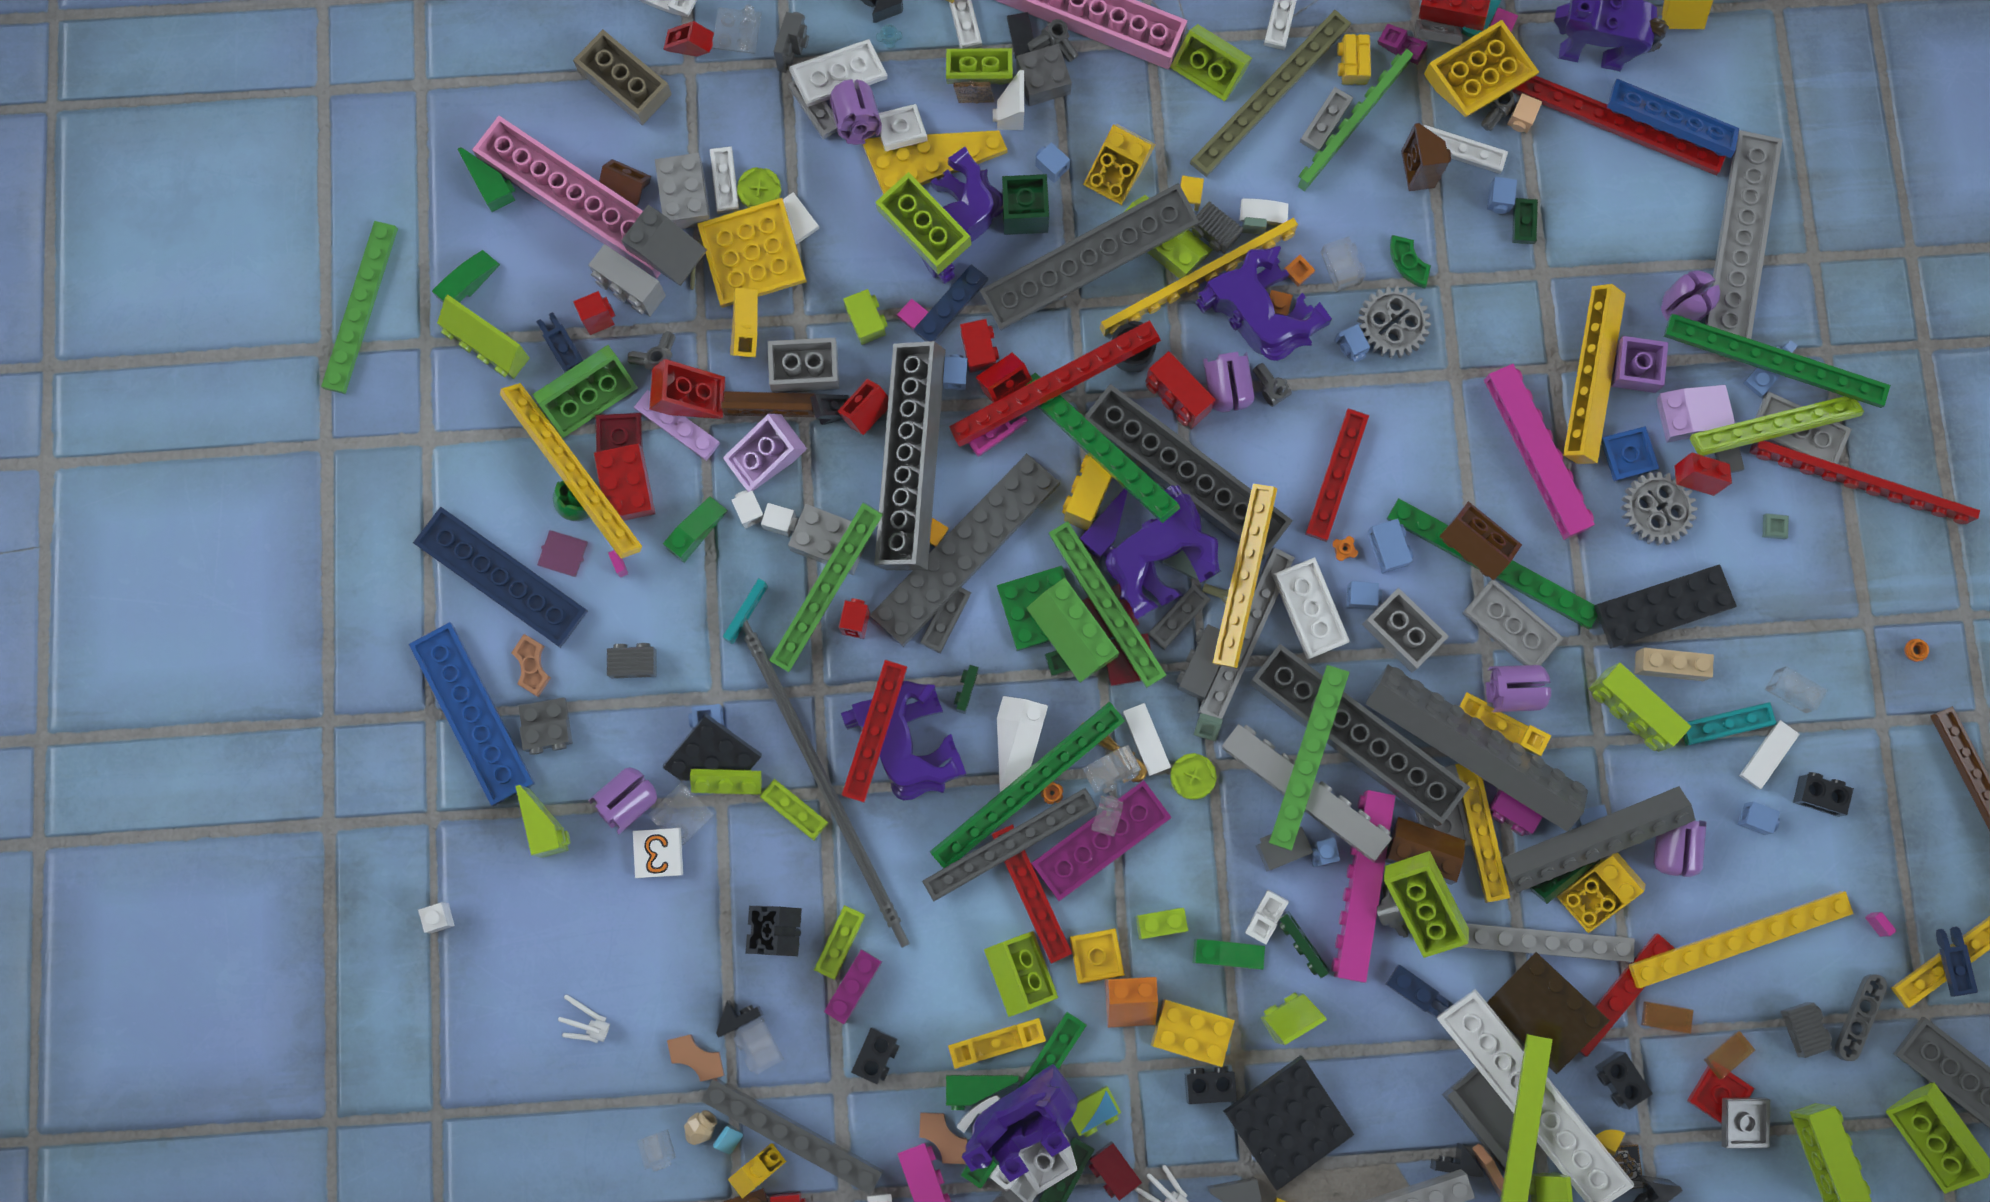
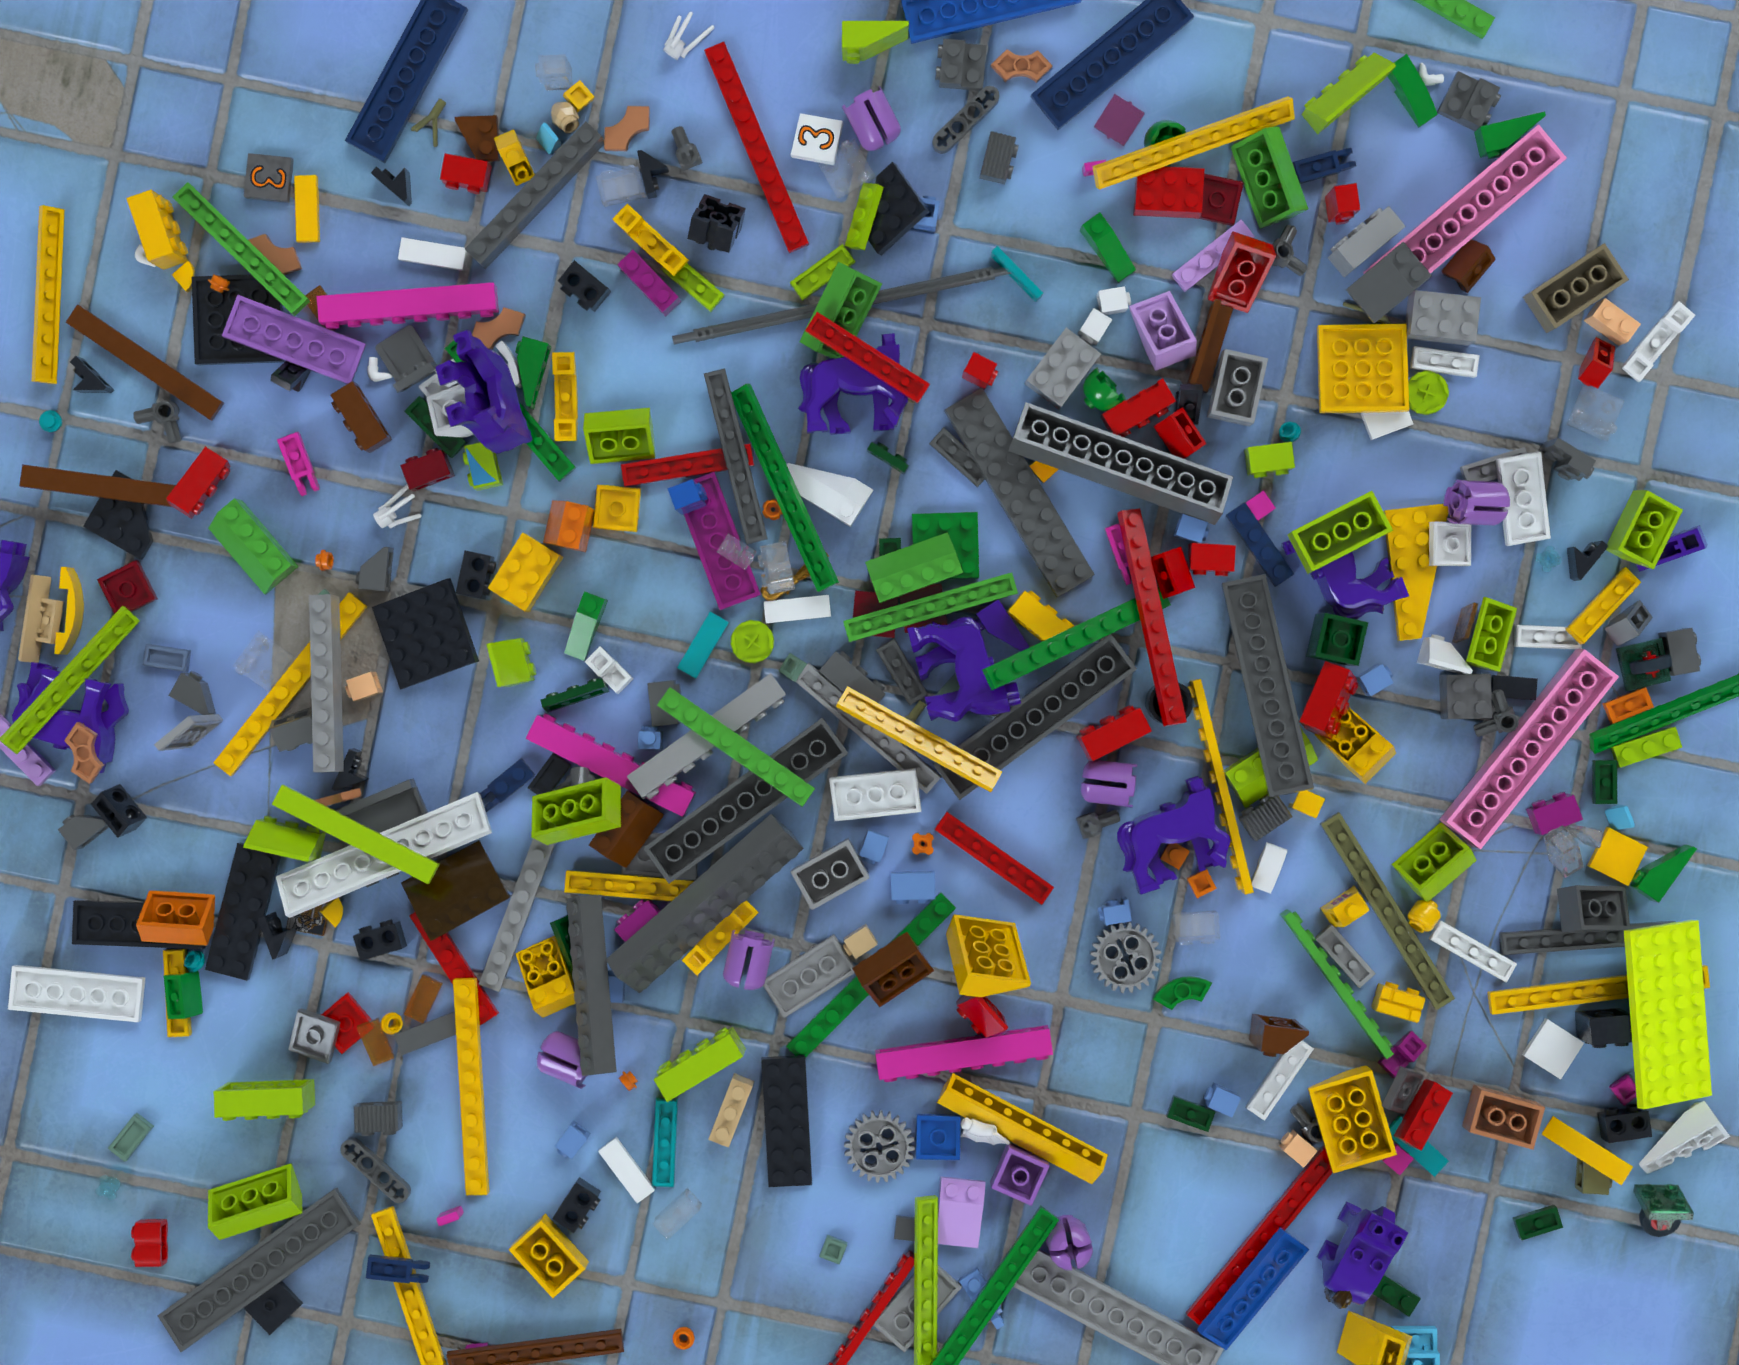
camera: 105 degrees right, 10 degrees up
yellow slope [730,287,758,357] -> none
bright green plate [769,502,883,672] -> none
lime brick [1135,907,1188,939] -> none
sand green tile [1242,217,1267,235] -> none
red brick [1674,452,1732,496] -> none
none -> light nougat brick [345,672,383,701]
none -> yellow plate [381,1012,403,1035]
none -> dark grey tile [394,1011,456,1056]
none -> yellow brick [509,1213,589,1298]
none -> black tile [527,753,571,795]
none -> yellow plate [563,80,595,113]
none -> yellow slope [612,204,689,276]
none -> orange plate [618,1071,638,1091]
none -> blue brick [668,479,708,515]
none -> dark grey axle [671,126,703,171]
none -> teal tile [677,611,729,679]
none -> red plate [704,42,809,253]
none -> bright green slope [799,262,882,358]
none -> tan brick [843,924,878,959]
none -> dark grey beam [932,86,1000,154]
none -> yellow slope [946,914,1031,997]
none -> red slope [956,995,1009,1038]
none -> white arm [960,1117,1010,1145]
none -> green cylinder [1083,367,1126,411]
none -> red wedge [1100,378,1176,437]
none -> teal plate [1279,421,1301,442]
none -> red brick [1299,661,1358,740]
none -> yellow torso [1320,885,1370,927]
none -> yellow head [1407,900,1441,933]
none -> white animal [1419,63,1444,86]
none -> dark grey plate [1437,71,1501,131]
none -> light nougat brick [1583,298,1641,346]

